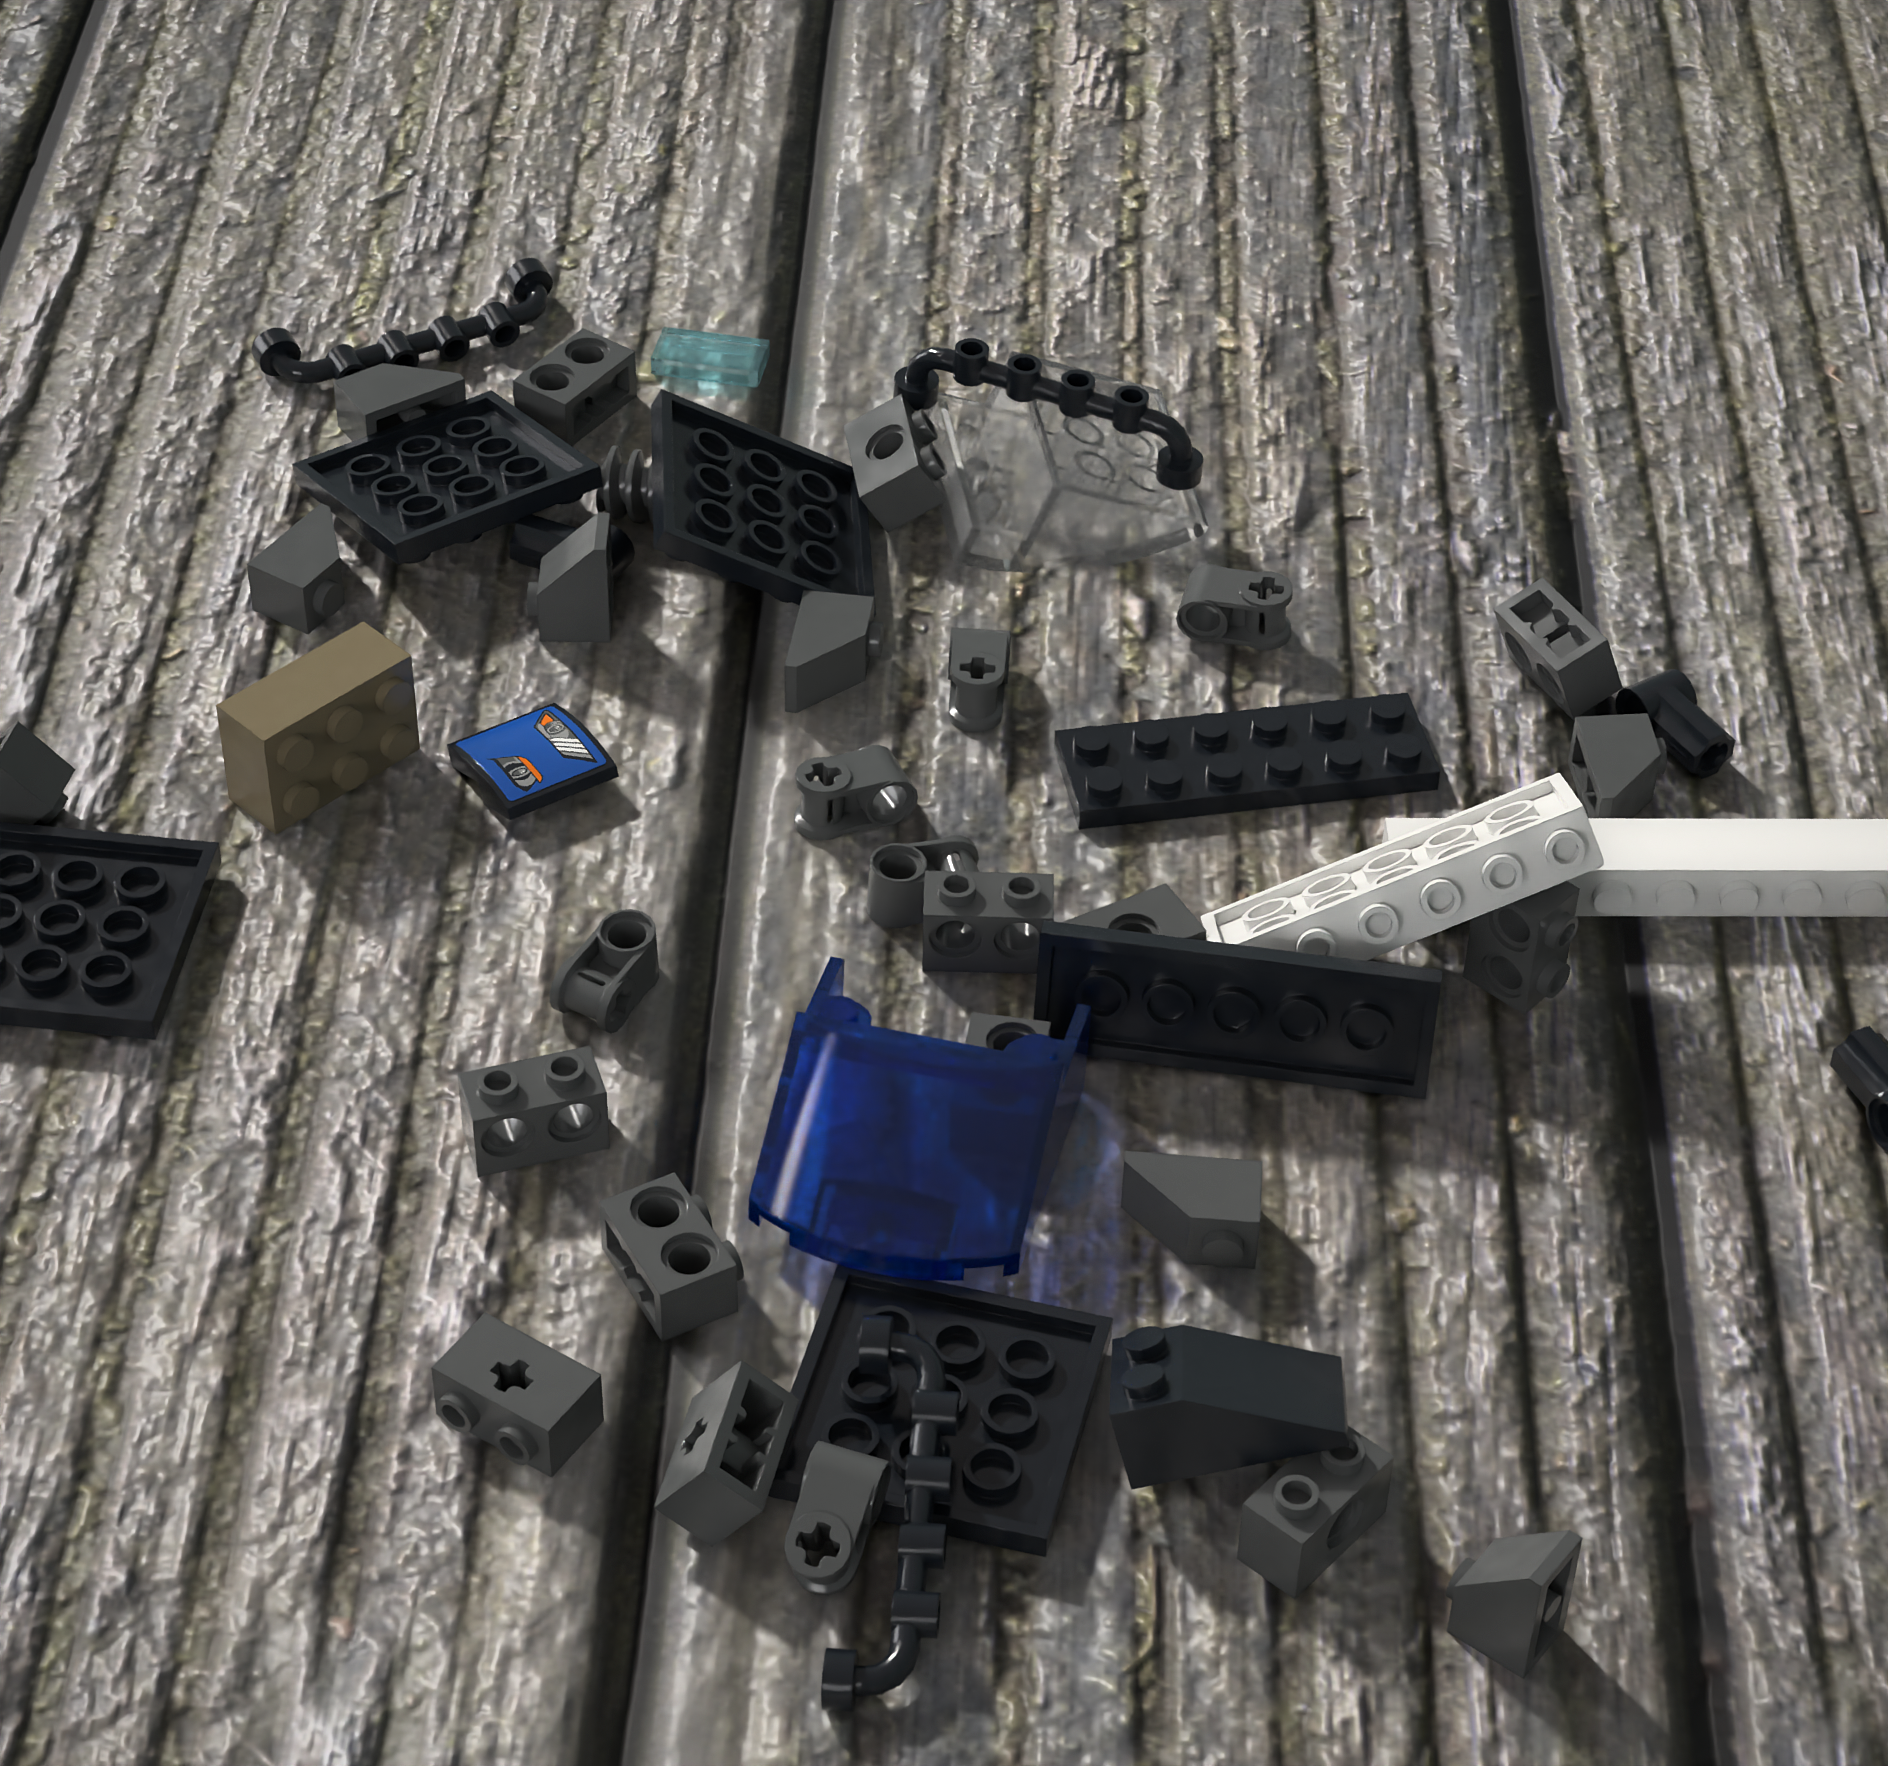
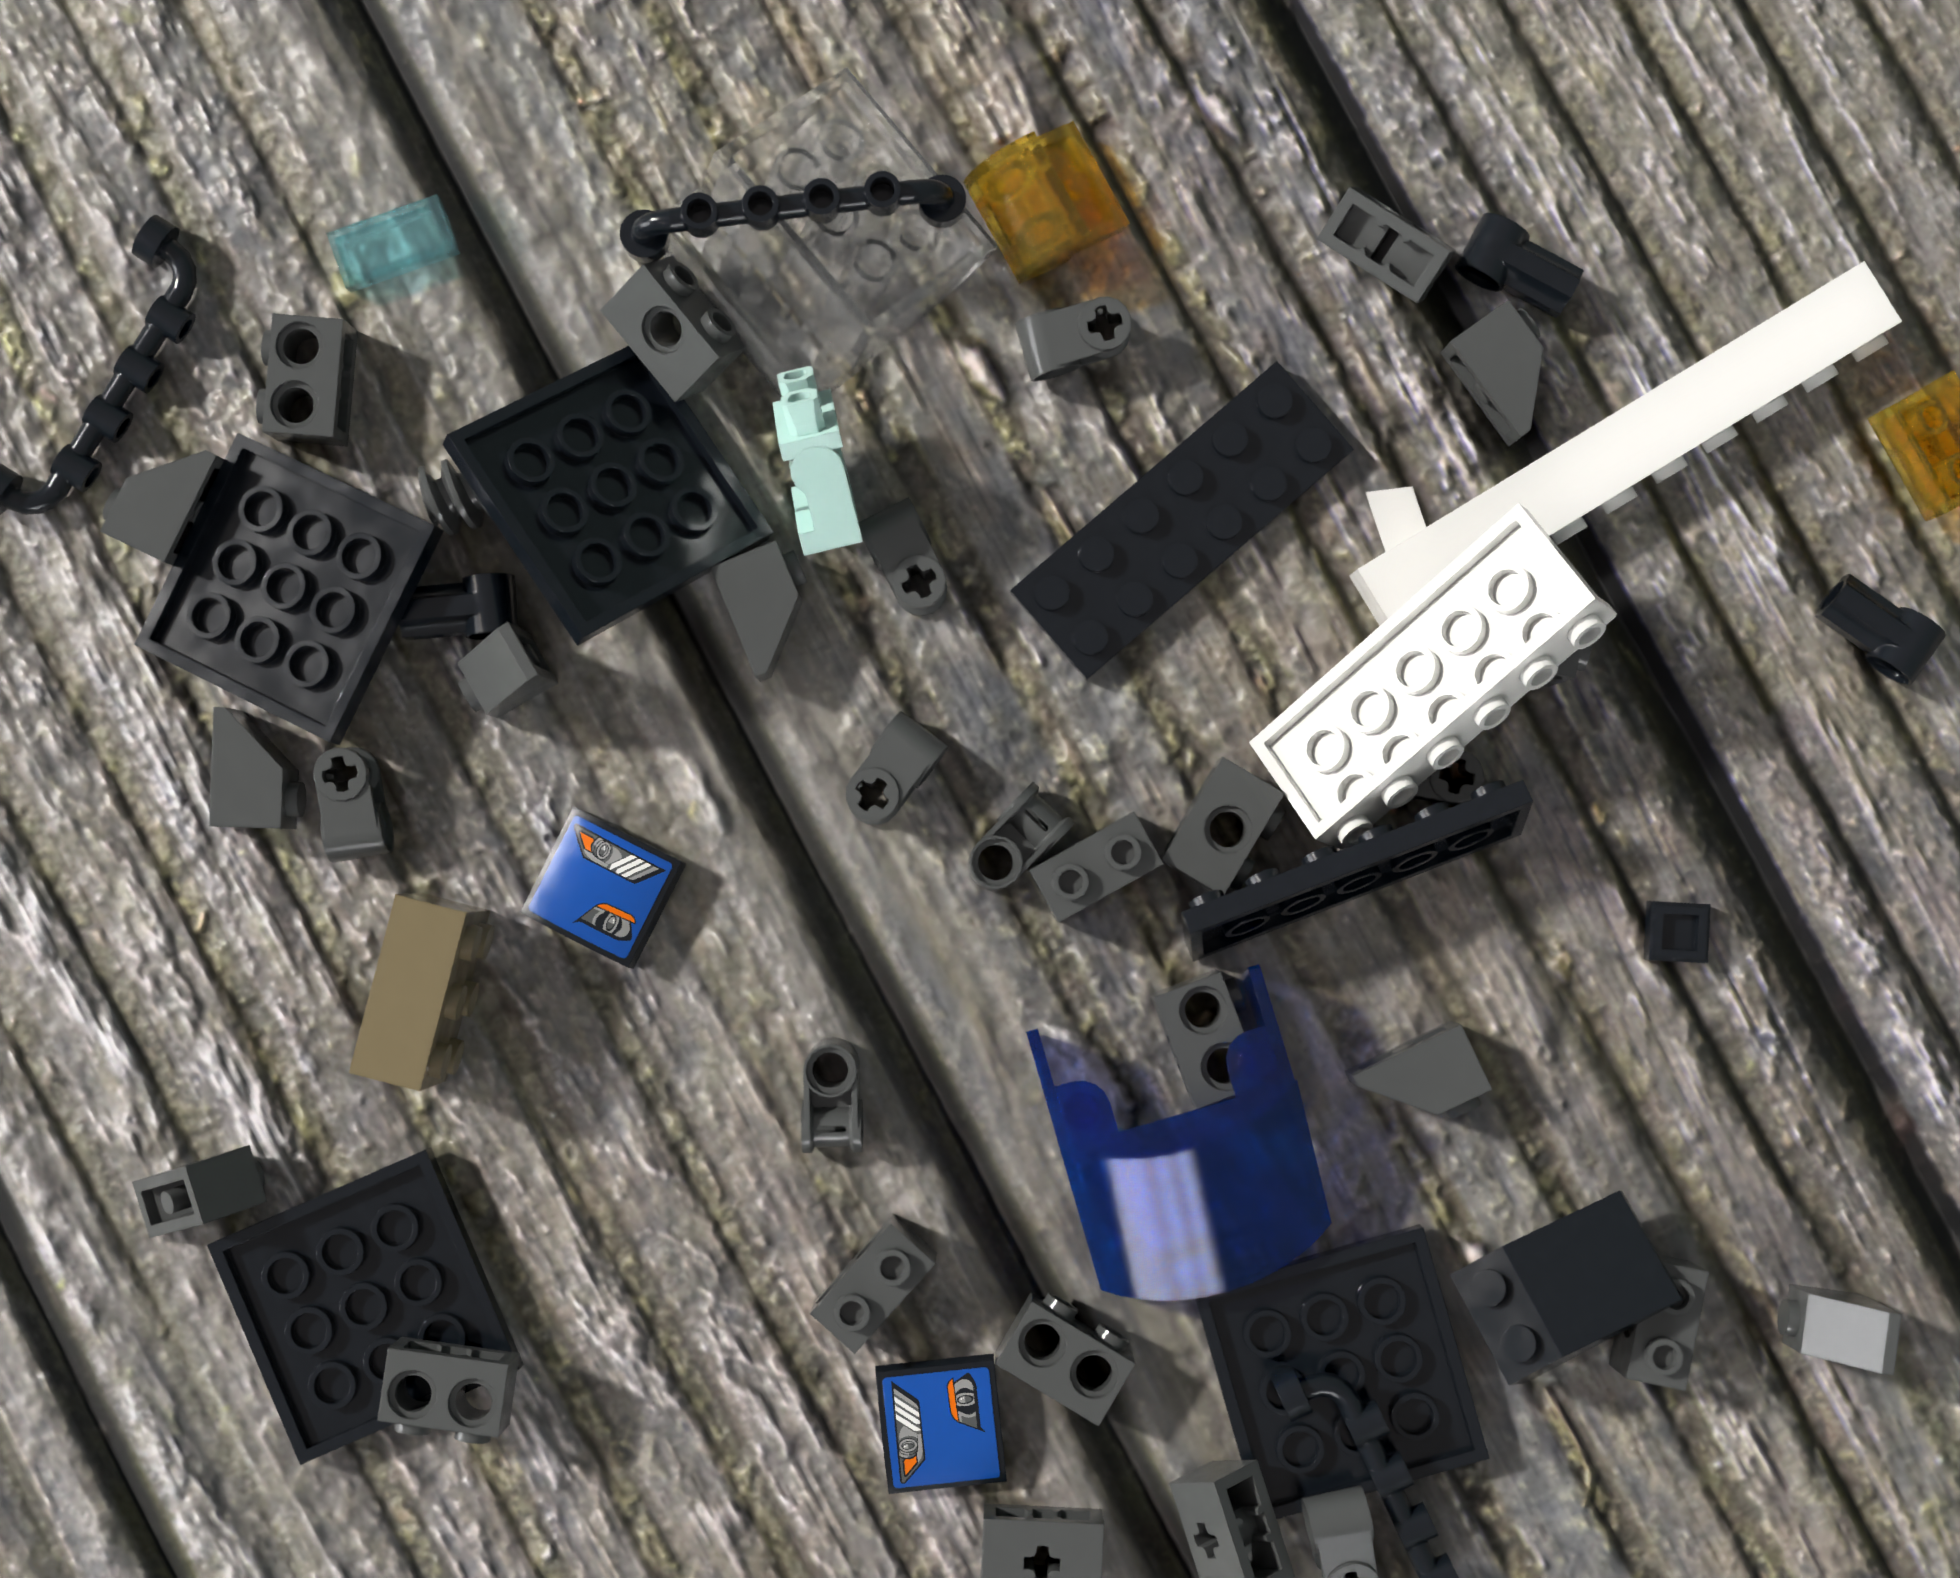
camera: 25 degrees left, 45 degrees up
none -> dark grey piece [313,747,394,863]
none -> dark grey brick [377,1337,520,1444]
none -> light aqua hips [772,366,863,556]
none -> slope [875,1353,1007,1494]
none -> clear yellow brick [963,121,1130,284]
none -> black tile [1644,901,1711,963]

